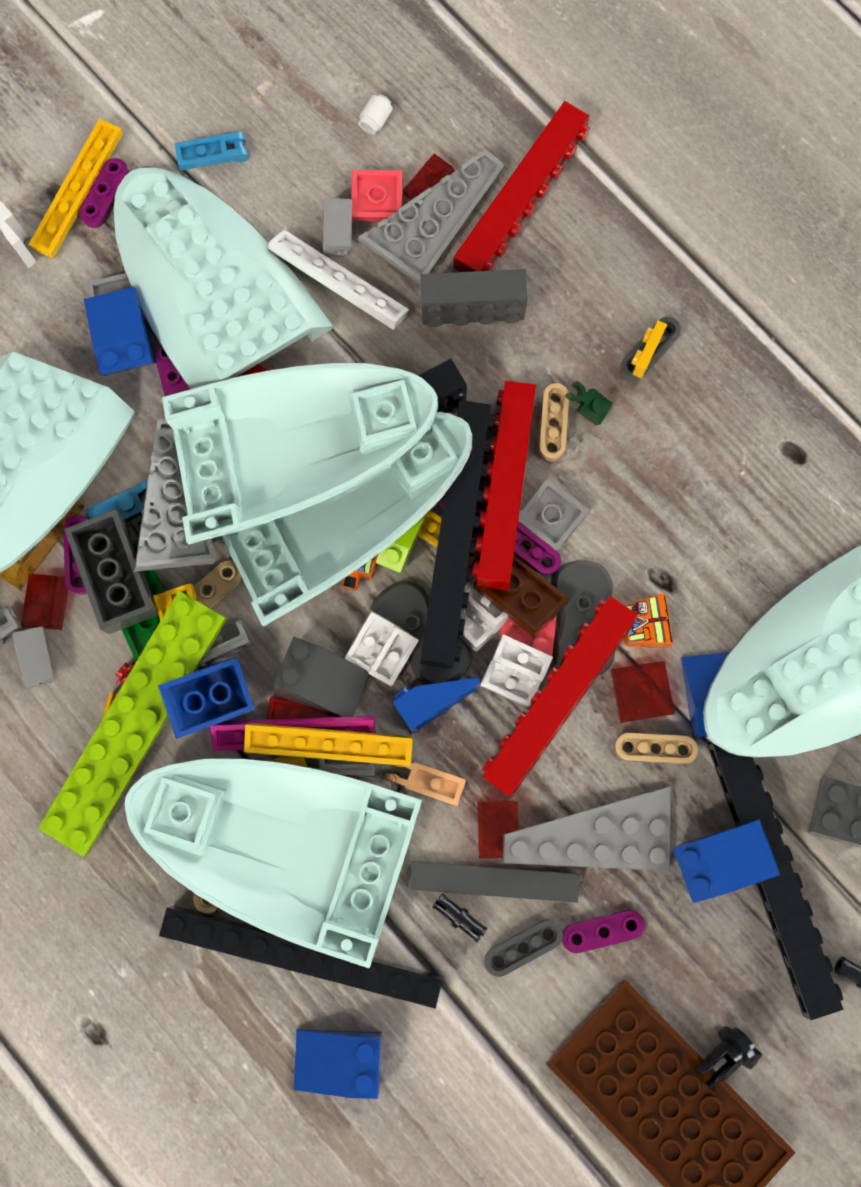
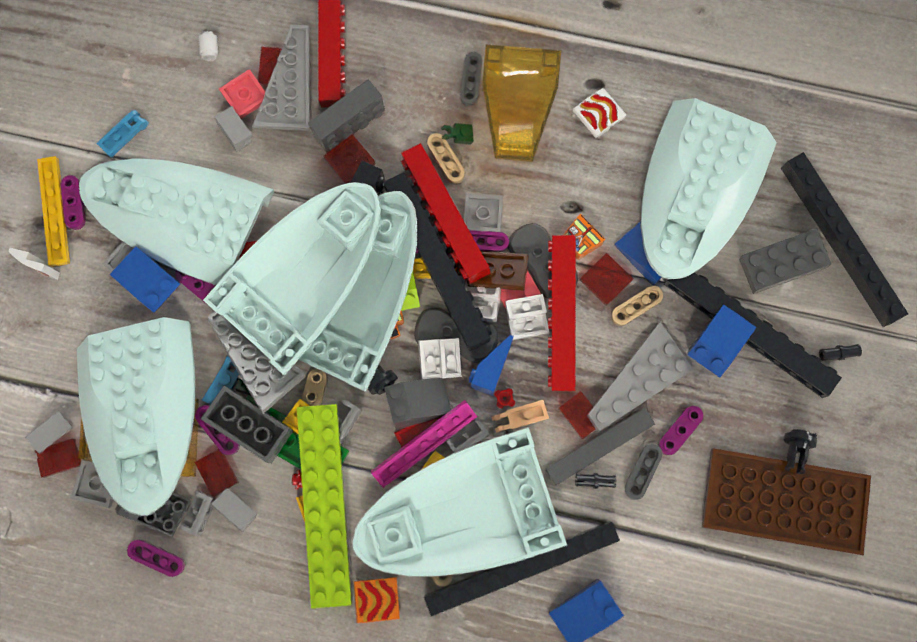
camera: 35 degrees left, 0 degrees up
blue slope [157,657,255,739] -> none
yellow plate [244,723,413,766] -> none
white plate [268,230,409,330] -> none
yellow plate [631,320,667,379] -> none
none -> clear red plate [323,134,376,184]
none -> slope [354,577,400,623]
none -> black piece [368,364,398,395]
none -> clear yellow windscreen [482,44,561,162]
none -> red plate [494,388,515,409]
none -> slope [573,88,626,138]

